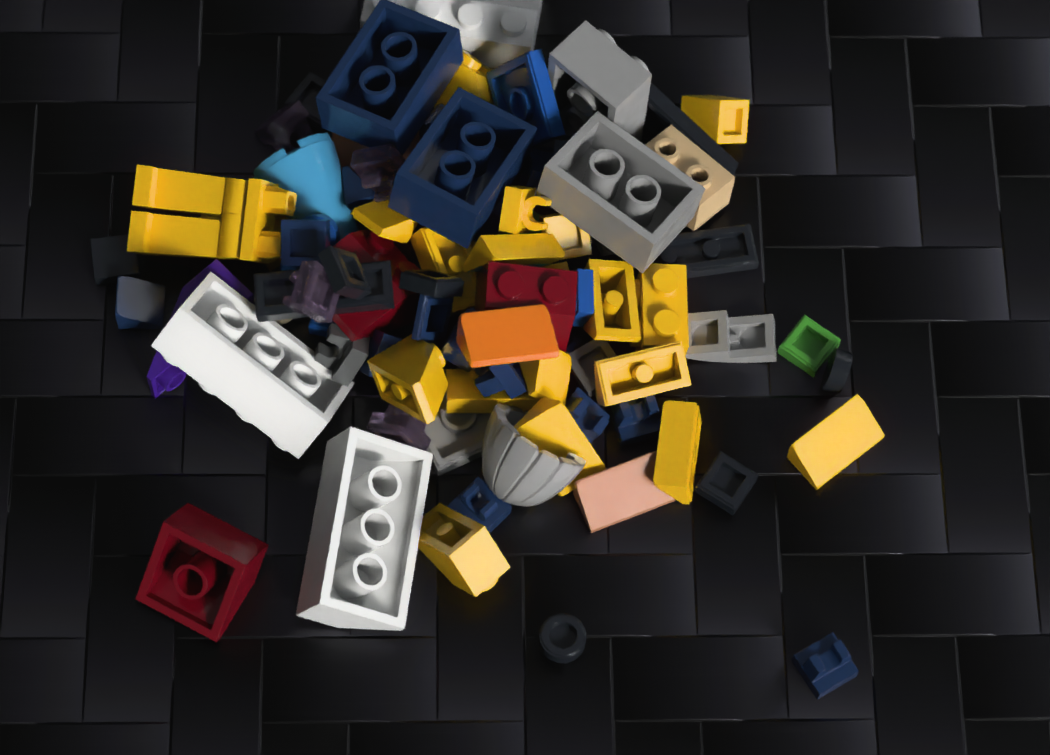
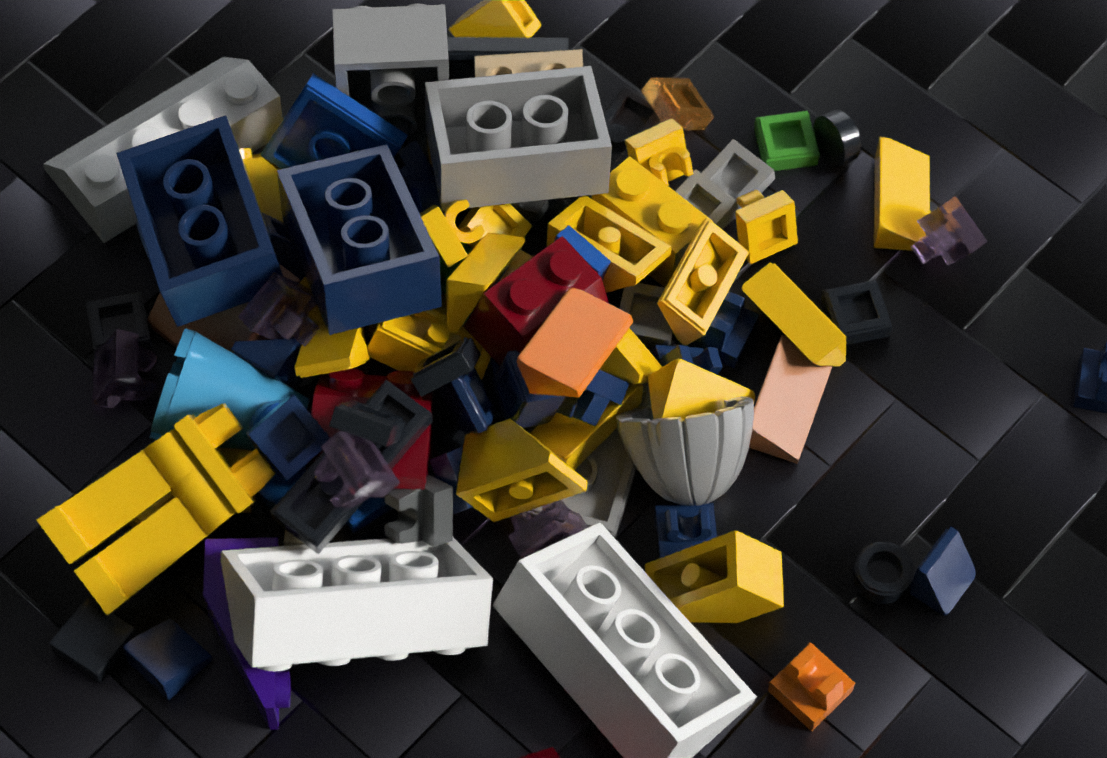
camera: 45 degrees left, 5 degrees down
none -> yellow tile [625,118,693,186]
none -> clear orange tile [641,78,714,130]
none -> yellow tile [735,189,798,264]
none -> orange tile [767,643,855,731]
none -> dark blue slope [909,527,976,616]
none -> tile [910,196,987,265]

